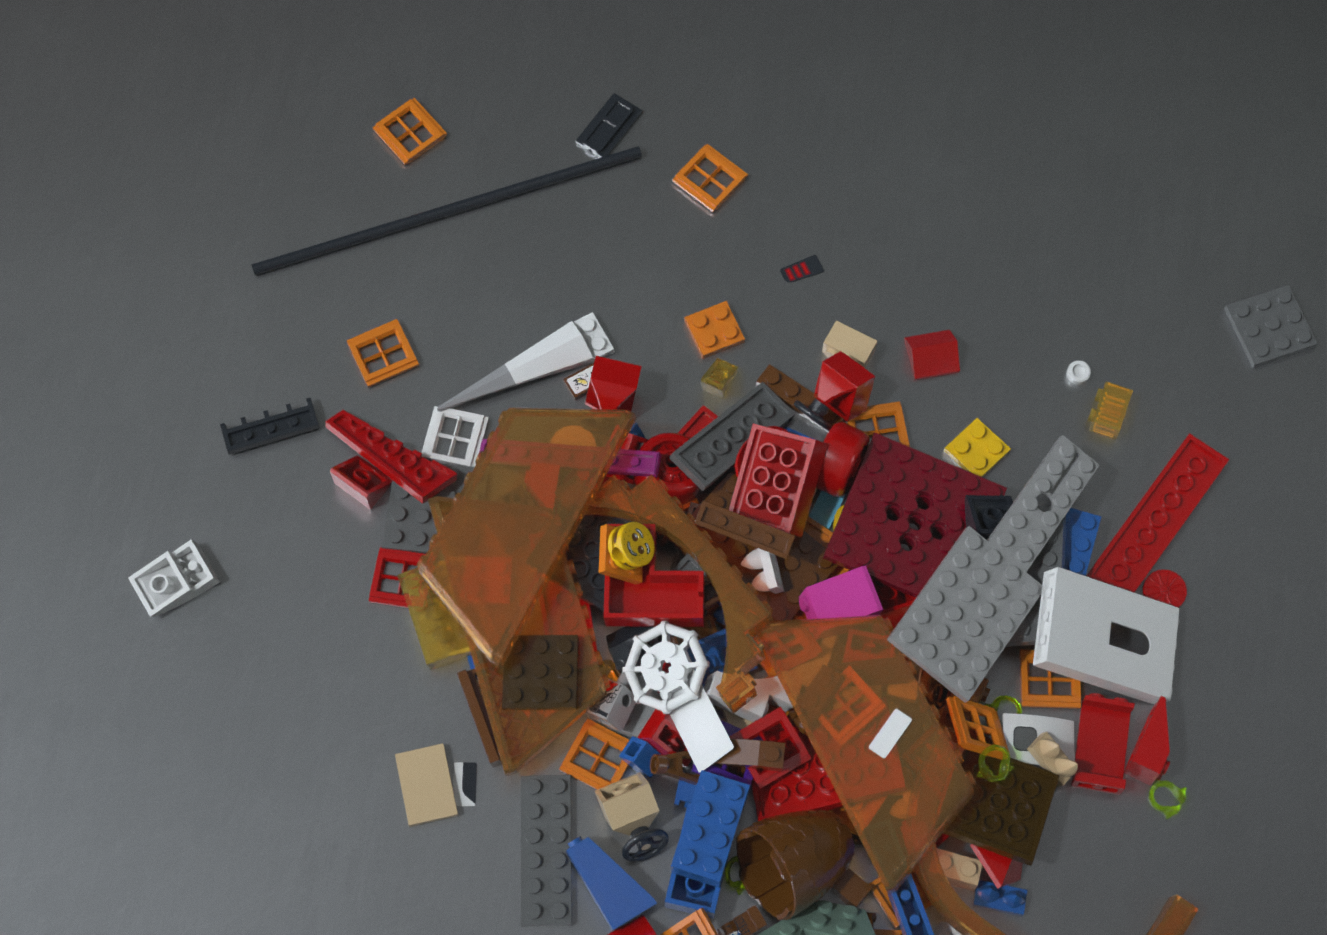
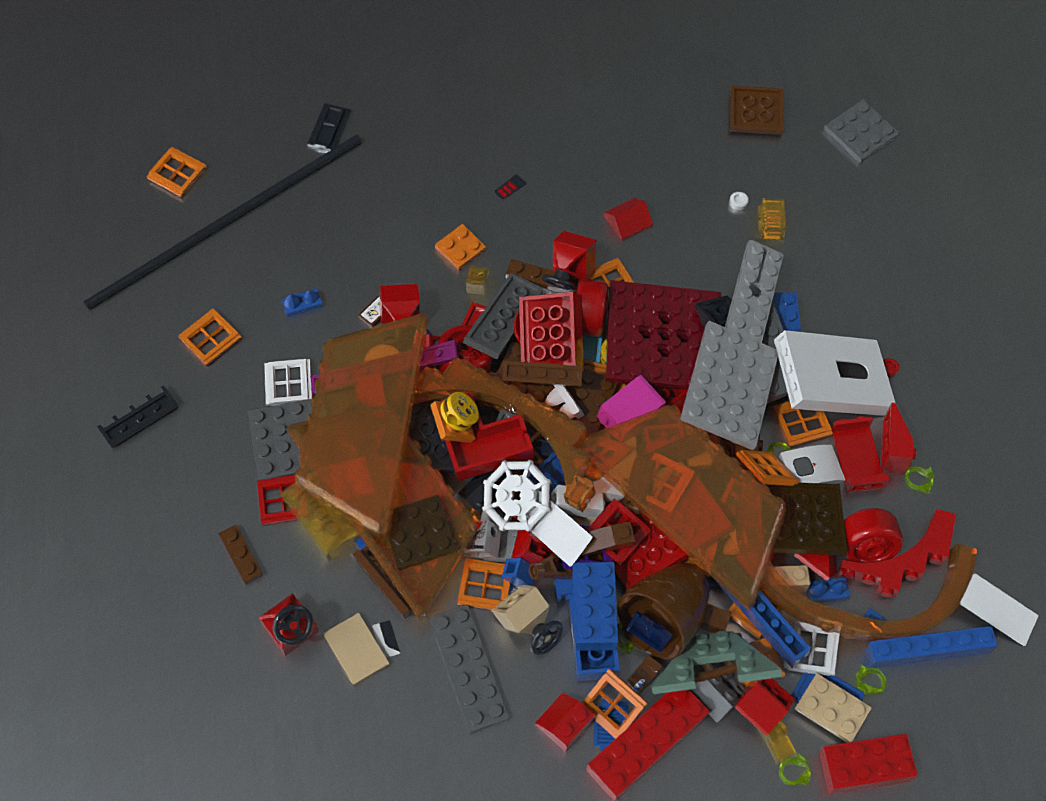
camera: 20 degrees left, 5 degrees down
white slope [128,540,220,617] -> none
red wing [325,410,457,504] -> none
red slope [330,455,392,510] -> none
white plate [437,312,615,412] -> none
blue slope [565,836,657,930] -> none
orange piece [672,144,748,212] -> none
tan brick [822,321,877,368] -> none
white sticker [869,709,912,758] -> none
yellow plate [944,418,1011,478] -> none
clear neon green piece [977,745,1014,782] -> none
tan tile [1027,731,1078,787] -> none
red plate [1086,433,1229,593] -> none
red wheel [1143,569,1187,608] -> none
none -> reddish brown plate [218,524,263,585]
none -> piece [259,593,319,656]
none -> blue tile [282,288,323,317]
none -> clear blue tile [625,611,672,652]
none -> reddish brown plate [730,85,783,135]
none -> red arch [837,509,956,598]
none -> red wheel [844,508,903,563]
none -> red tile [883,358,899,378]

